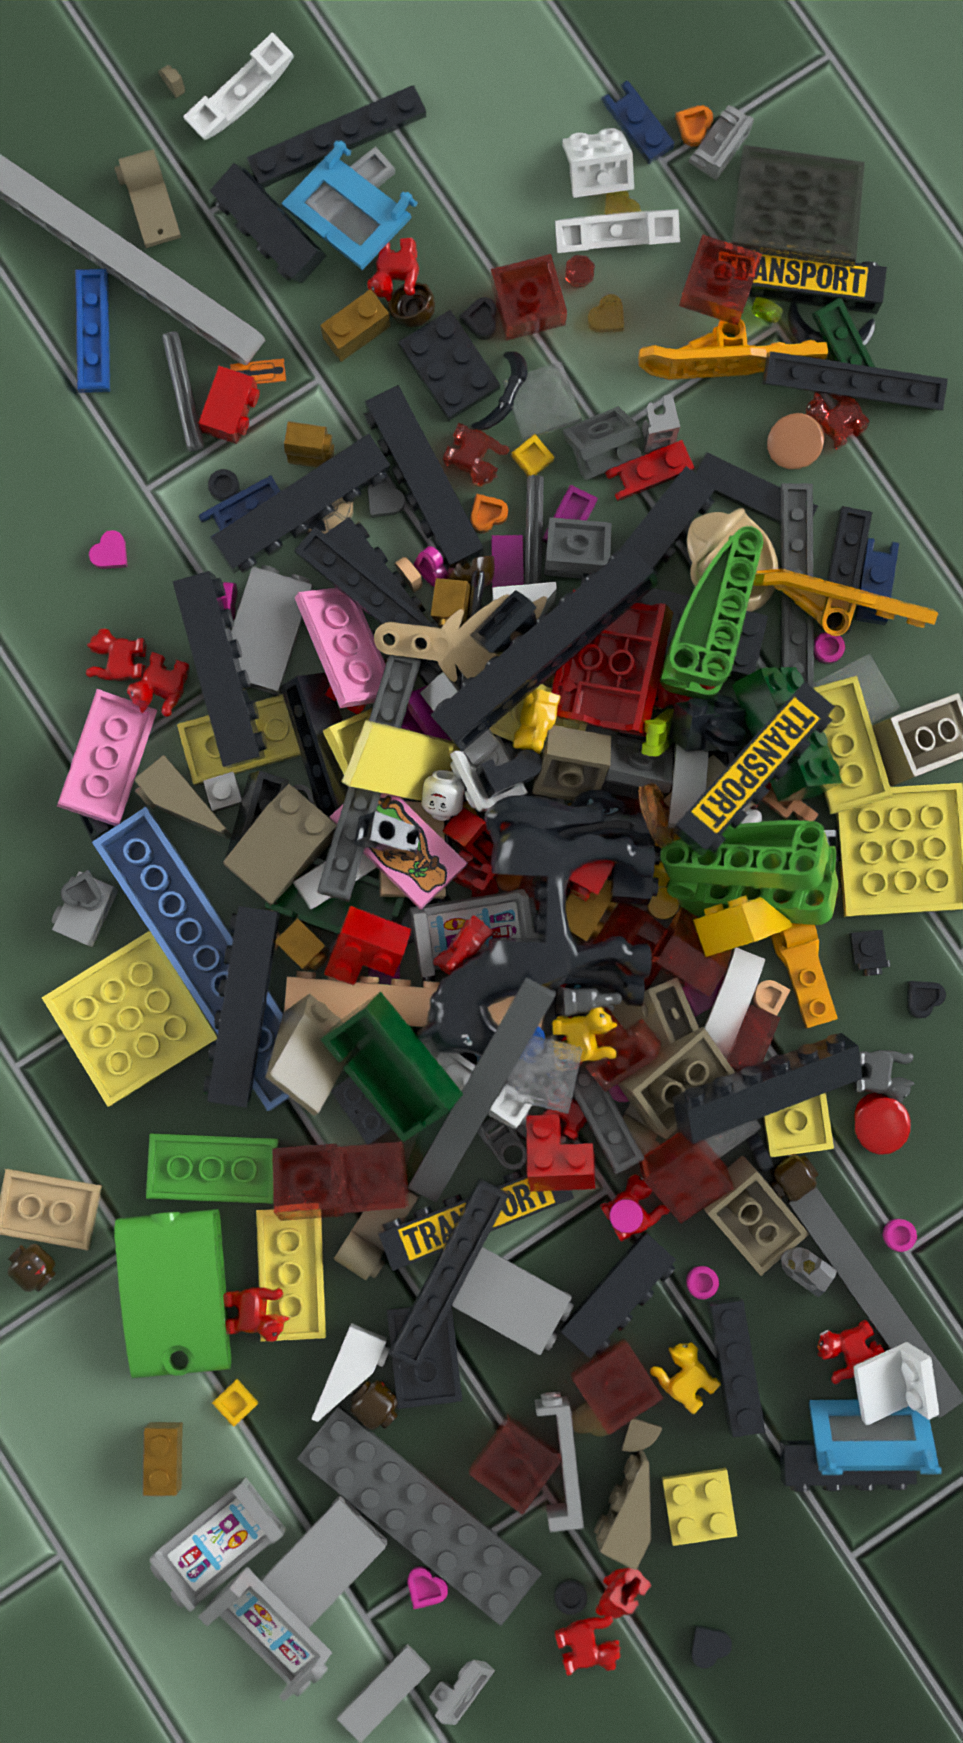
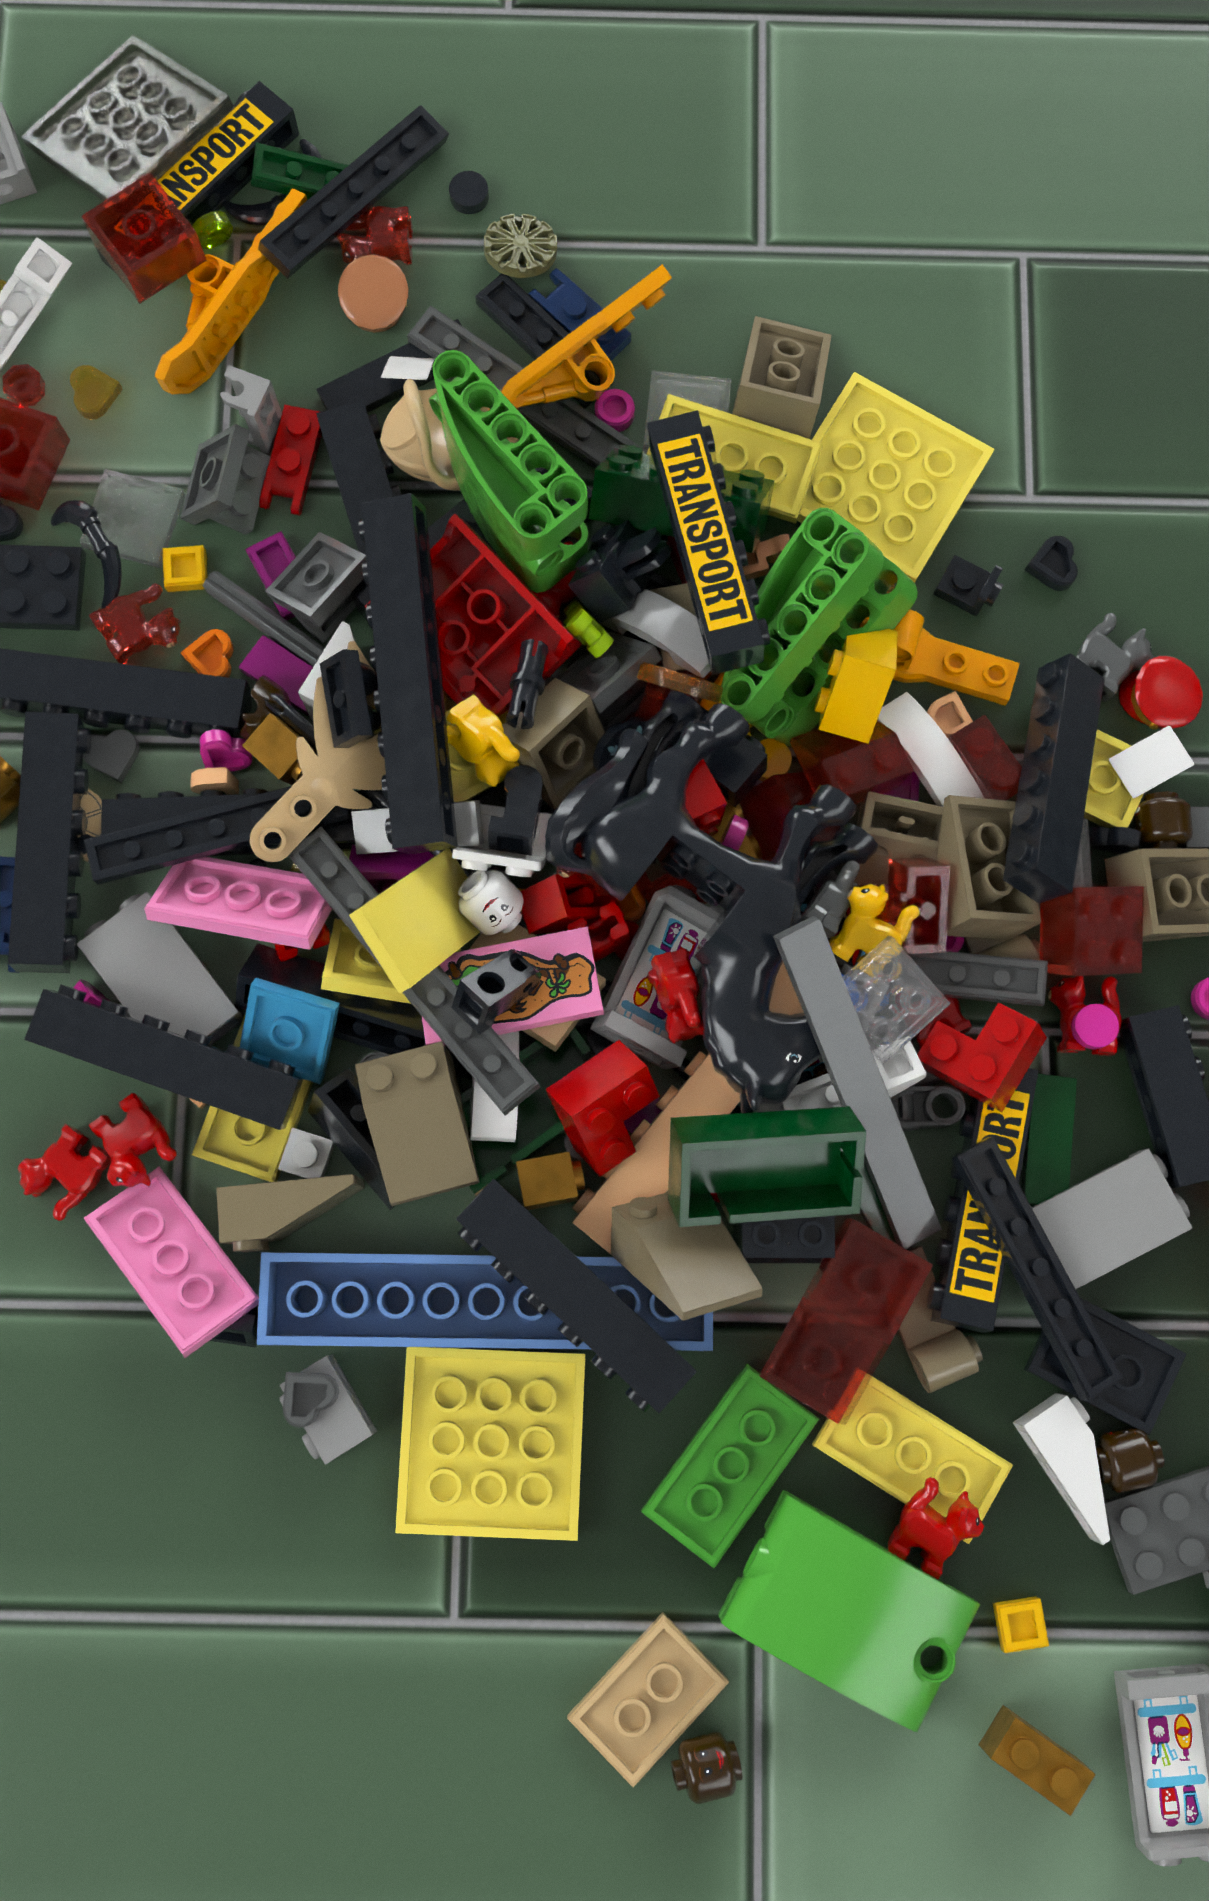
camera: 55 degrees left, 5 degrees down
none -> dark azure tile [240,978,340,1084]
none -> white sticker [381,356,435,380]
none -> black tile [449,171,489,214]
none -> olive wheel [483,213,557,278]
none -> black pin [506,639,549,729]
none -> dark pink tile [720,814,749,851]
none -> dark green tile [1022,1074,1077,1205]
none -> white sticker [1109,726,1194,798]

